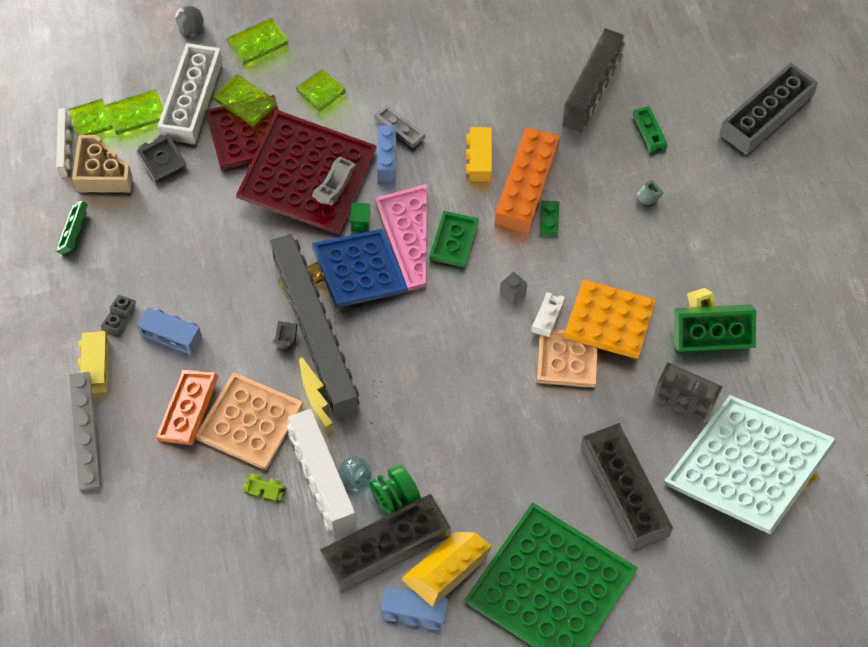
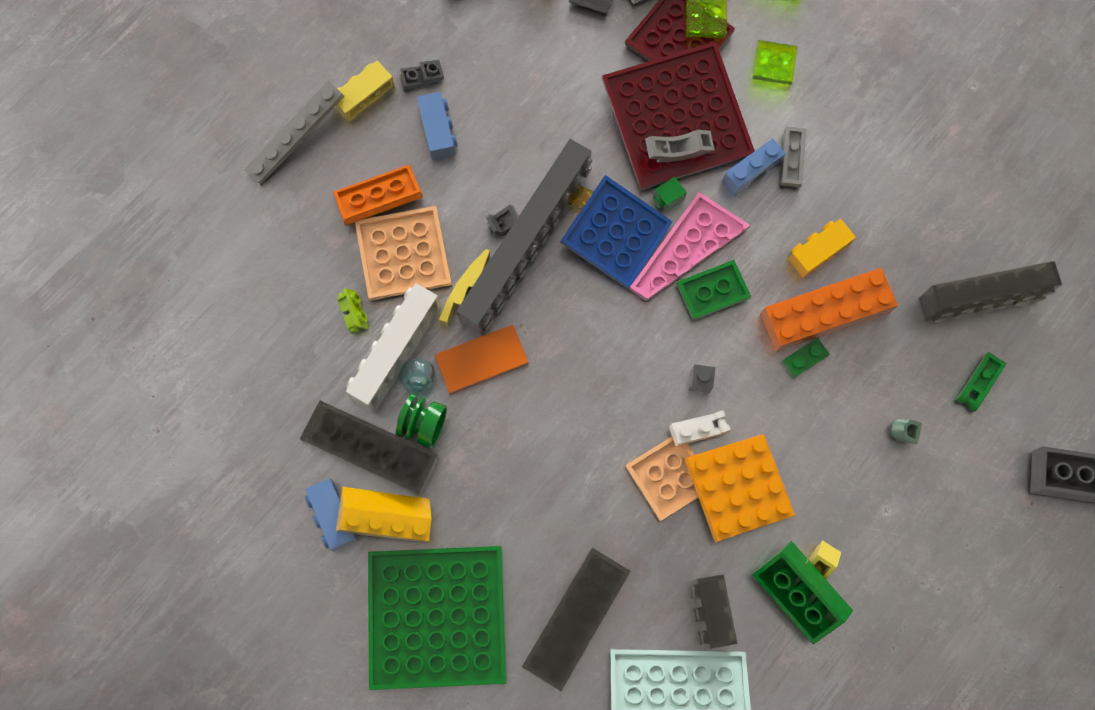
camera: 50 degrees right, 15 degrees up
none -> orange tile [434,324,529,394]

